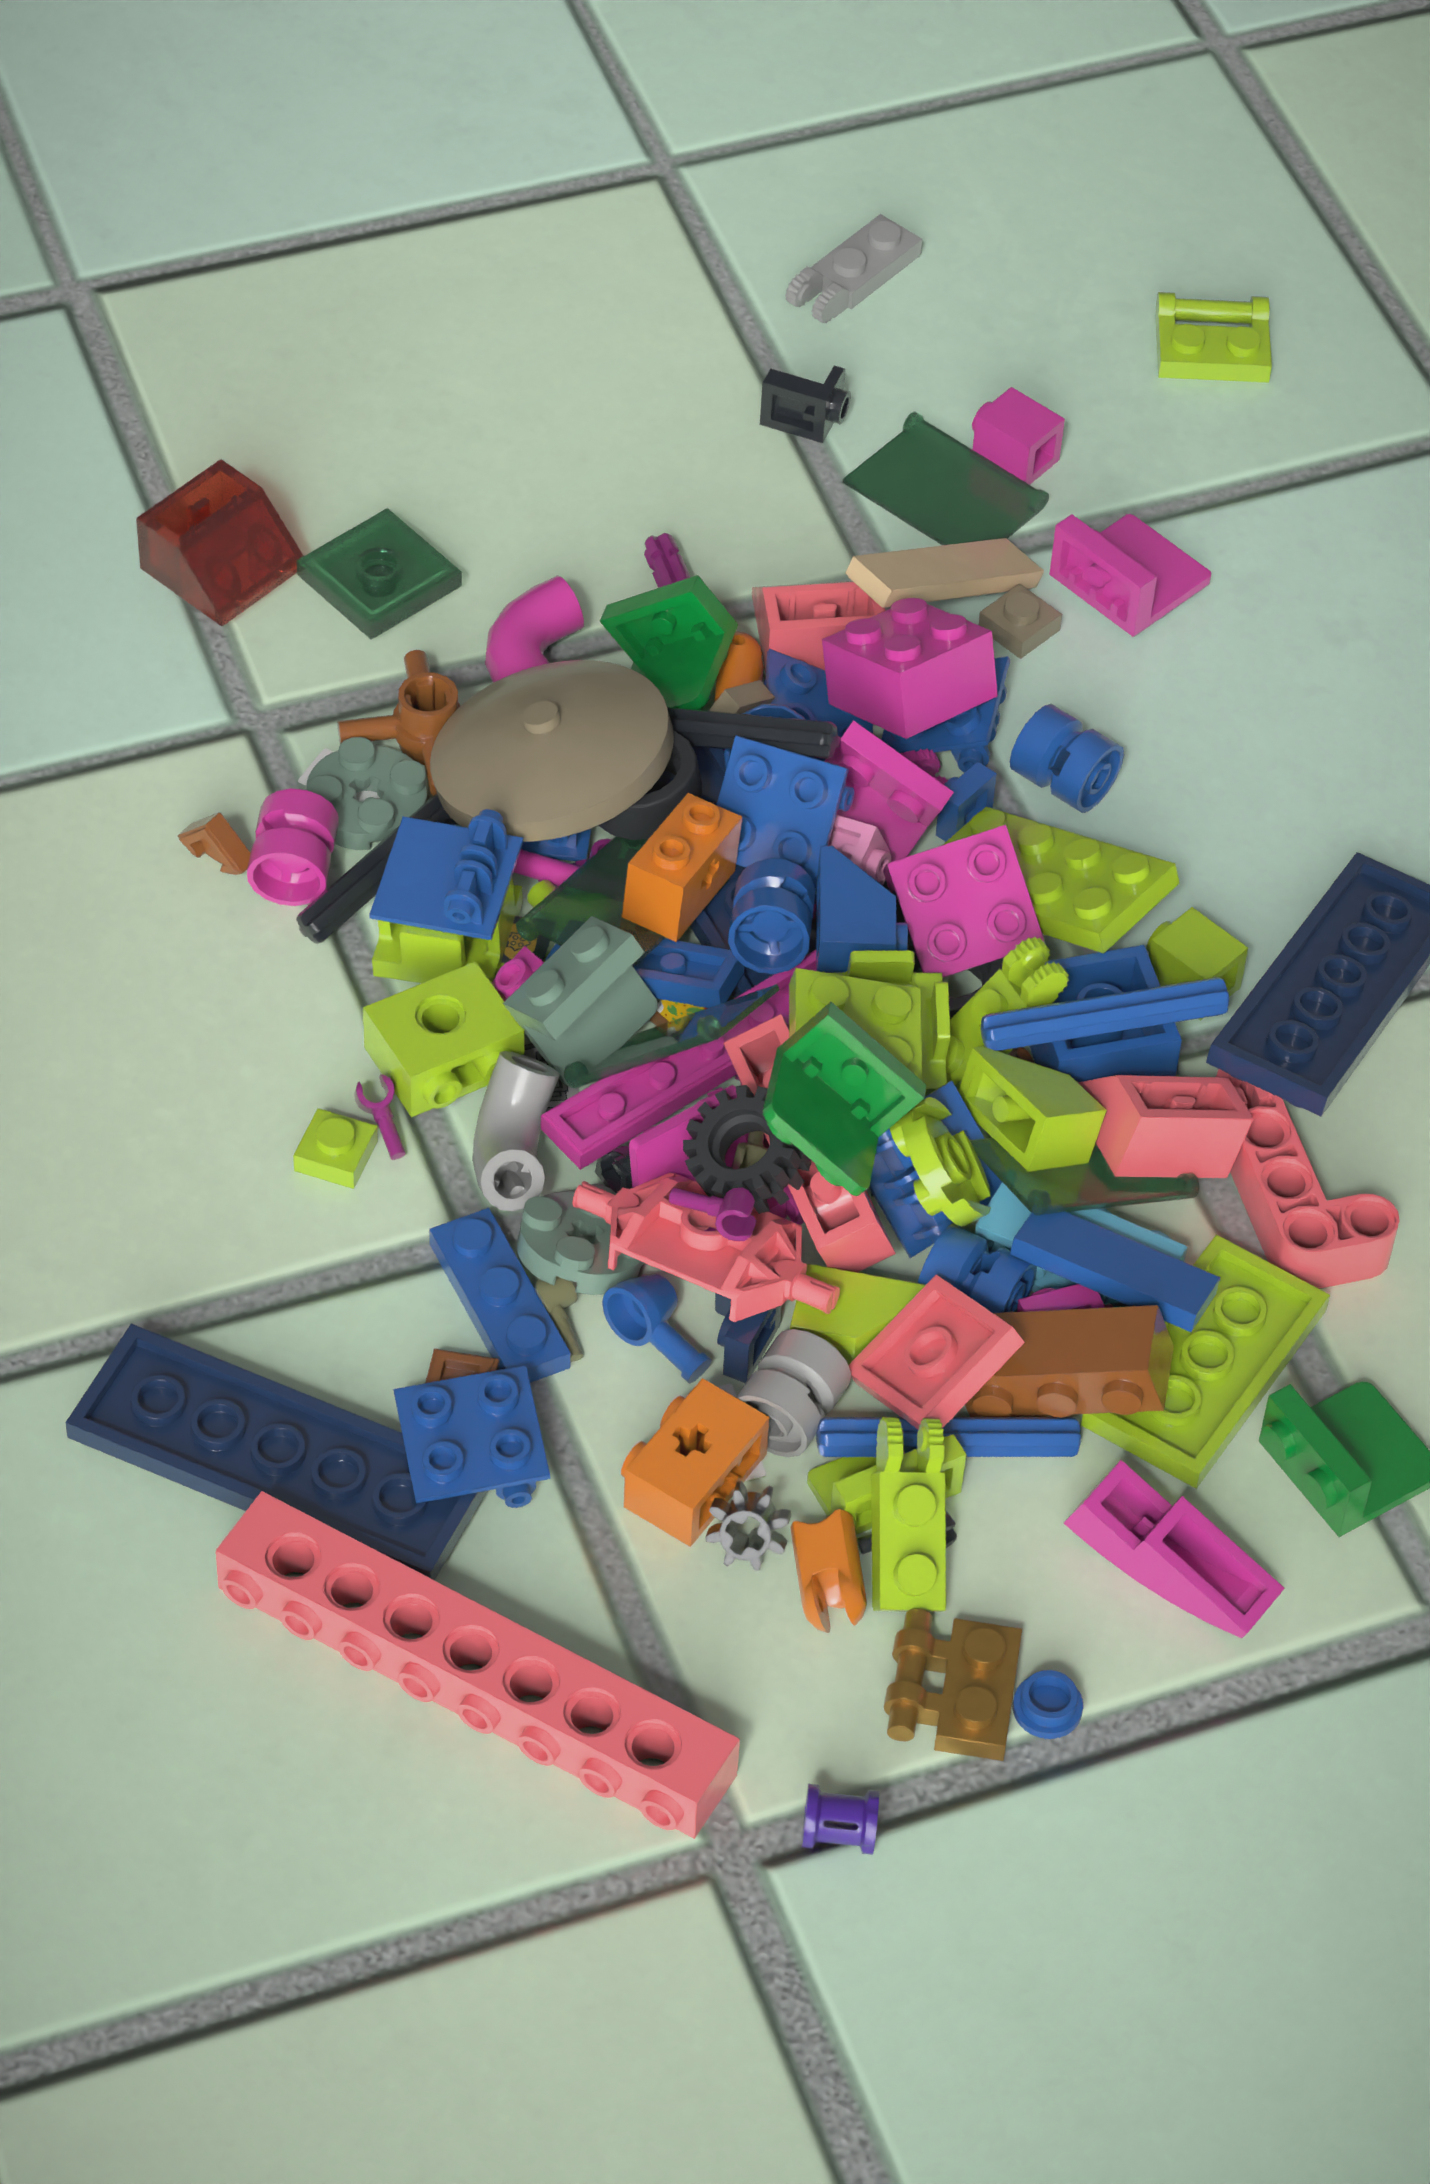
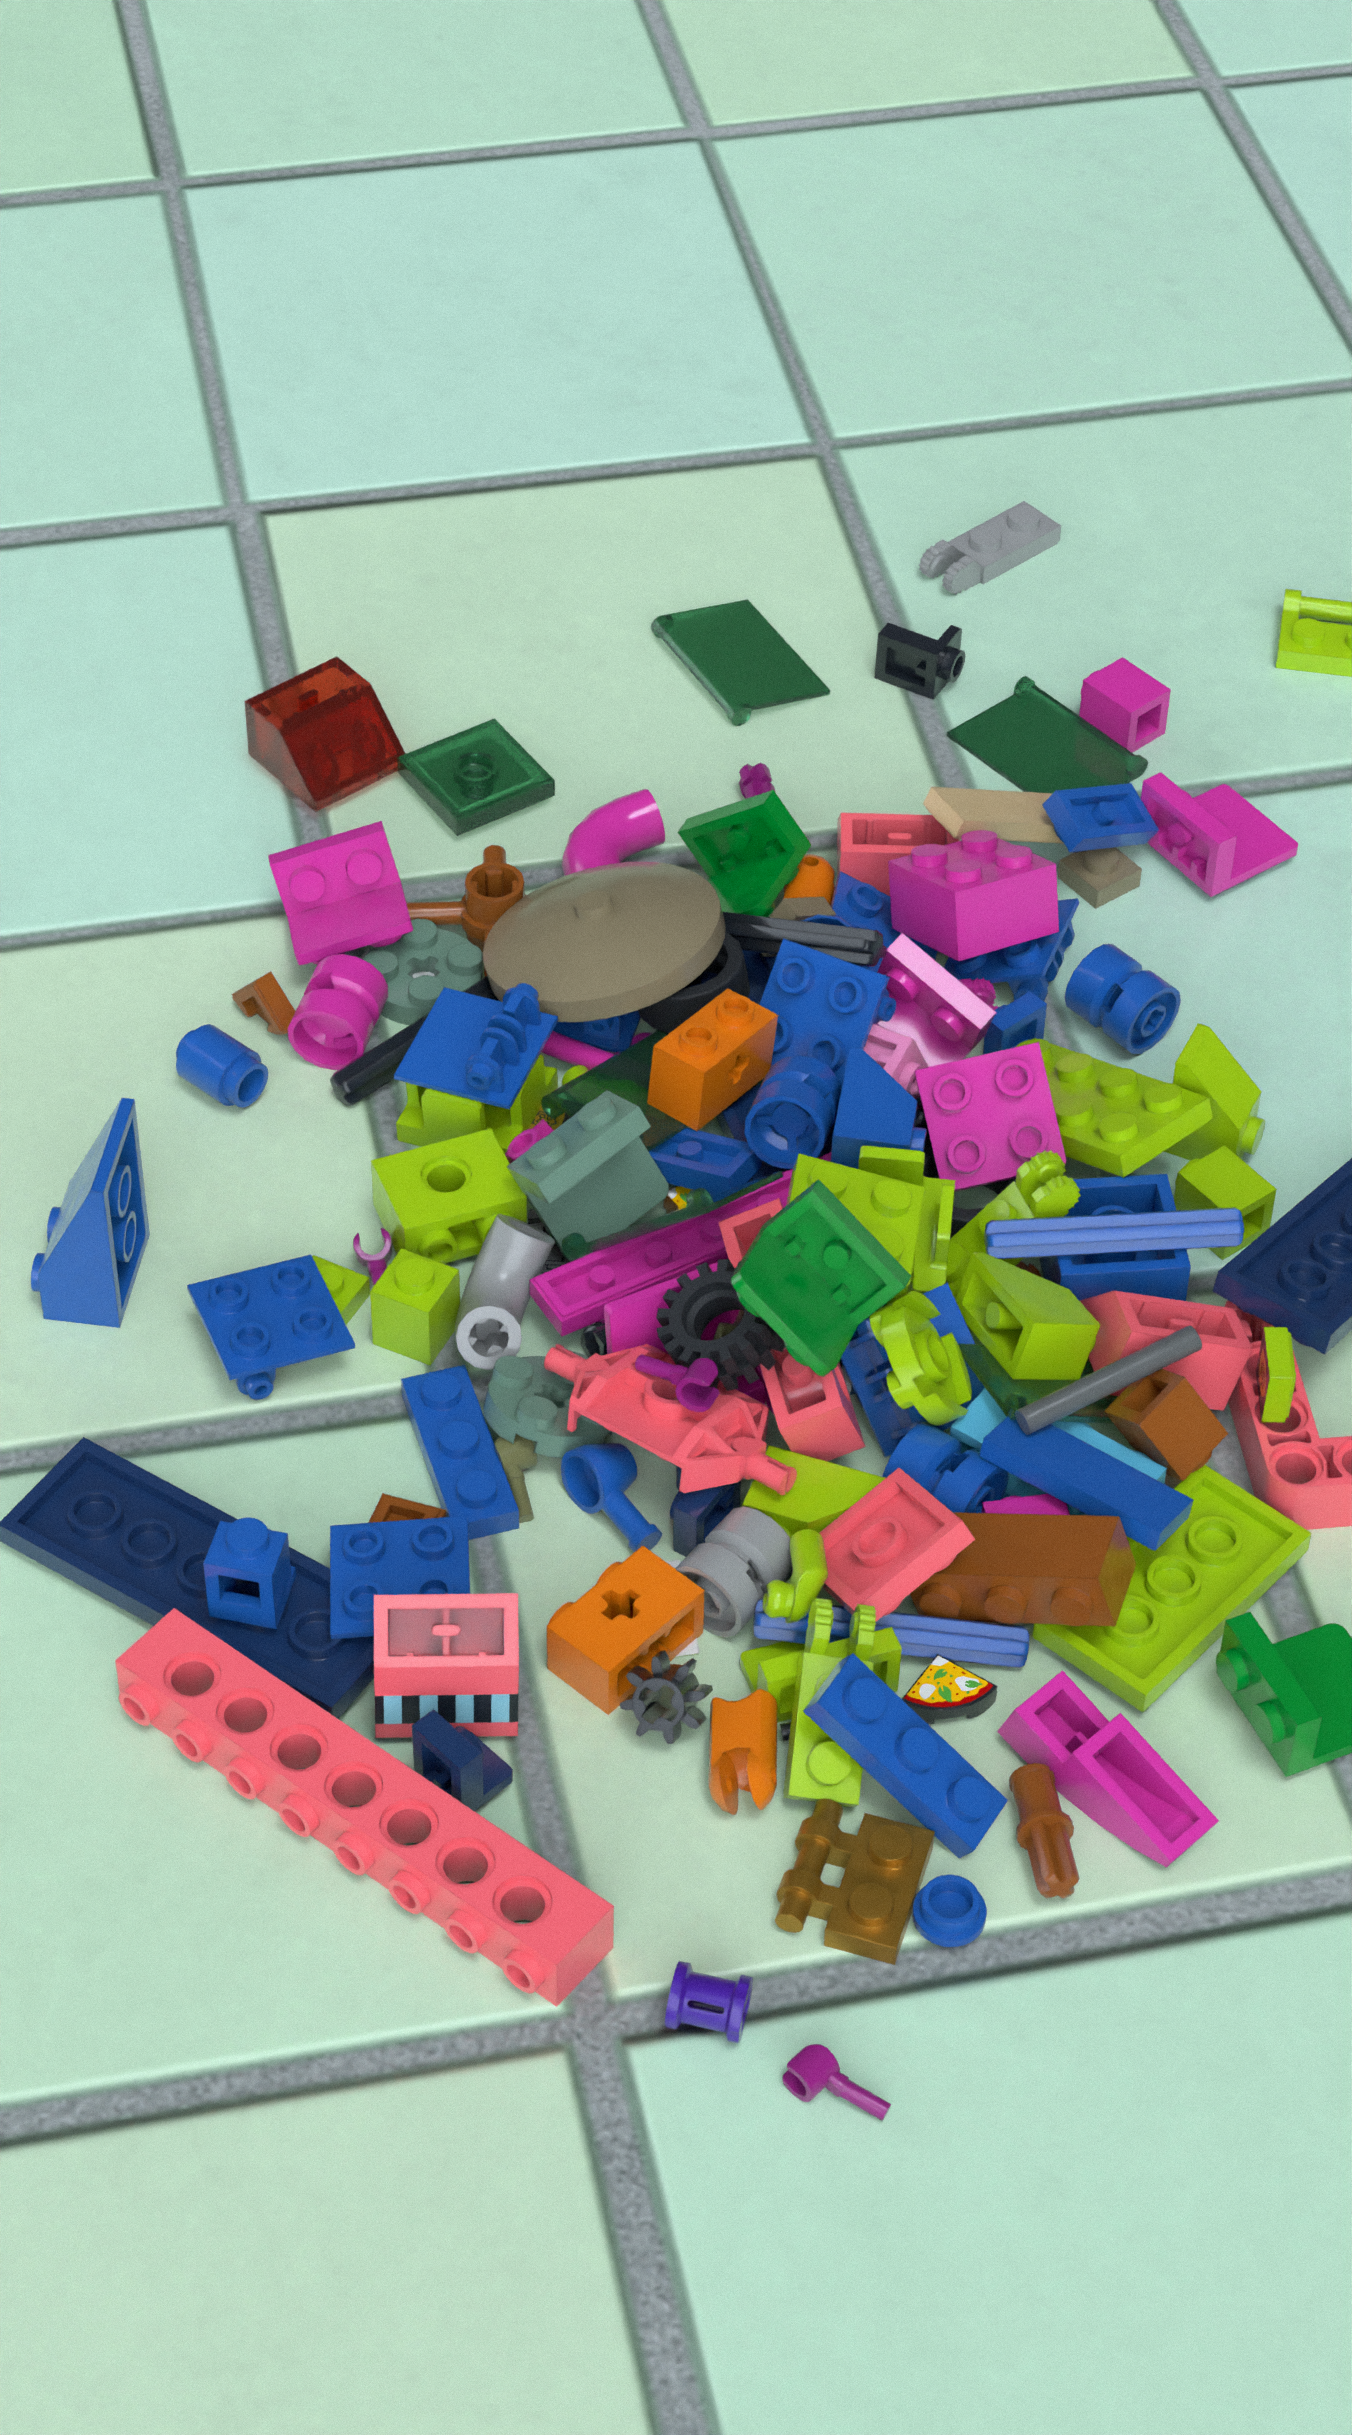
camera: 10 degrees right, 5 degrees down
none -> blue slope [31,1098,150,1328]
none -> blue brick [176,1024,268,1108]
none -> blue hinge [187,1254,355,1400]
none -> blue brick [203,1517,296,1629]
none -> dark pink bracket [268,821,413,965]
none -> lime brick [370,1248,460,1366]
none -> coral slope [374,1593,519,1738]
none -> dark blue bracket [412,1709,513,1811]
none -> clear green piece [651,599,831,726]
none -> lime arm [763,1529,828,1624]
none -> magenta hand [782,2044,891,2121]
none -> blue plate [803,1653,1008,1858]
none -> tile [902,1654,998,1724]
none -> dark orange axle [1009,1763,1079,1899]
none -> dark grey bar [1015,1325,1202,1435]
none -> blue plate [1042,783,1159,852]
none -> dark orange brick [1104,1369,1229,1481]
none -> lime slope [1164,1023,1266,1161]
none -> lime tile [1256,1327,1296,1423]

